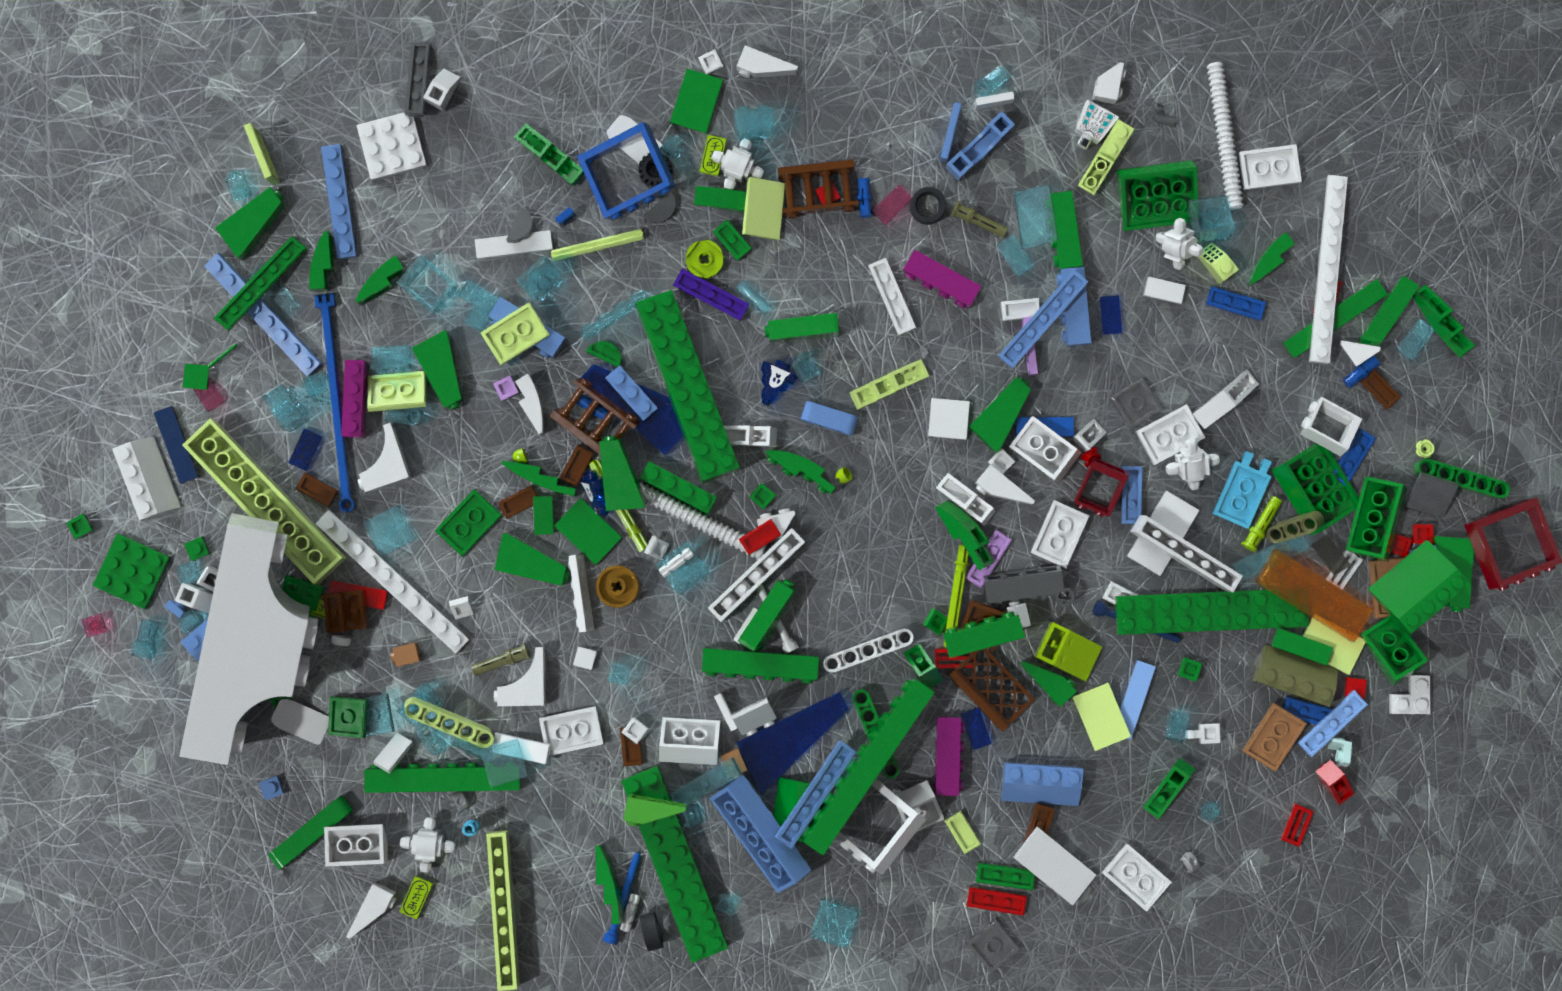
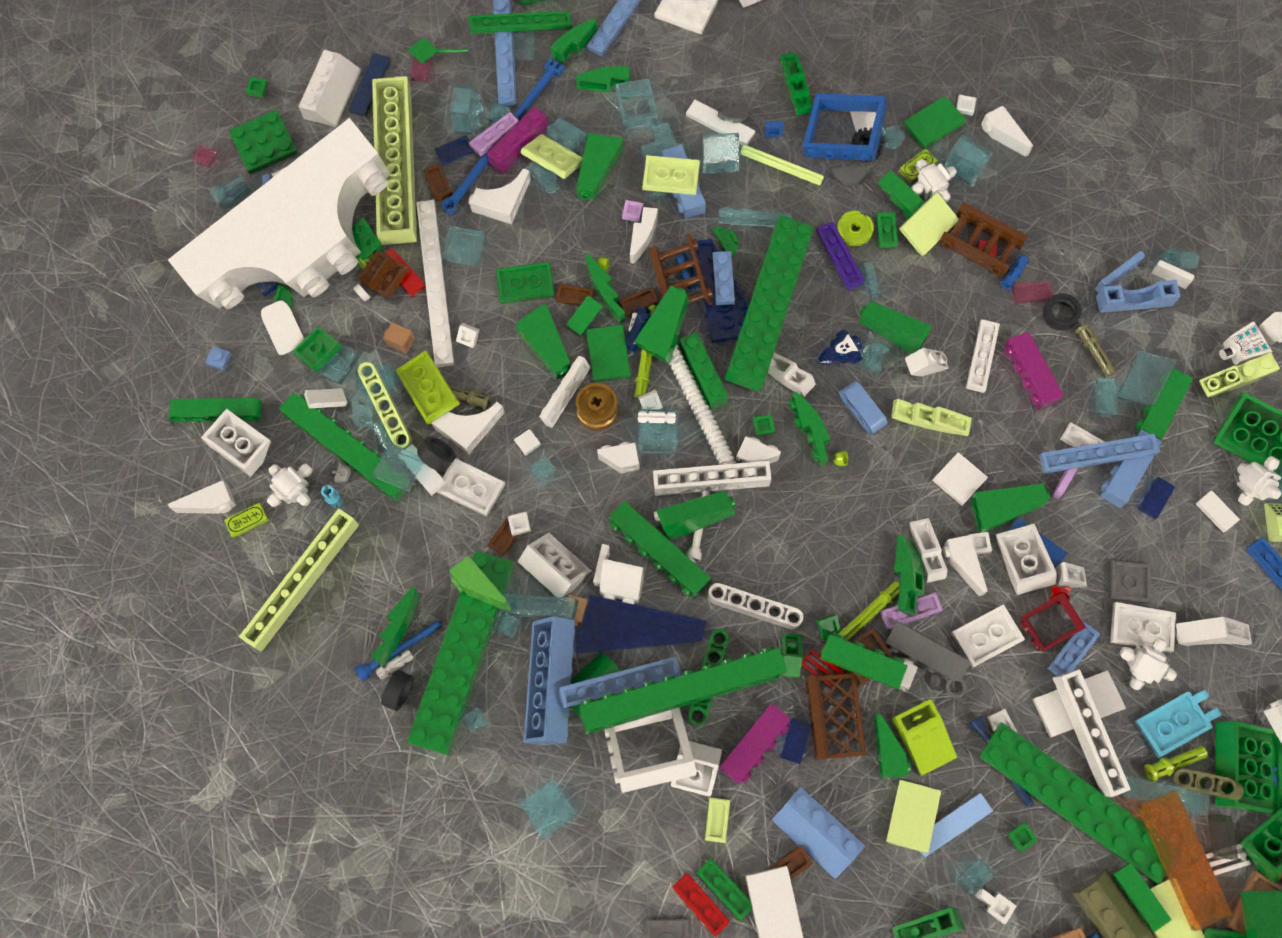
camera: 40 degrees right, 15 degrees down
red tile [739,519,781,555] -> none
none -> lime tile [395,350,460,425]
none -> black tyre [417,436,456,472]
none -> lavender tile [469,112,519,156]
none -> white slope [597,442,639,473]
none -> white slope [905,348,949,376]

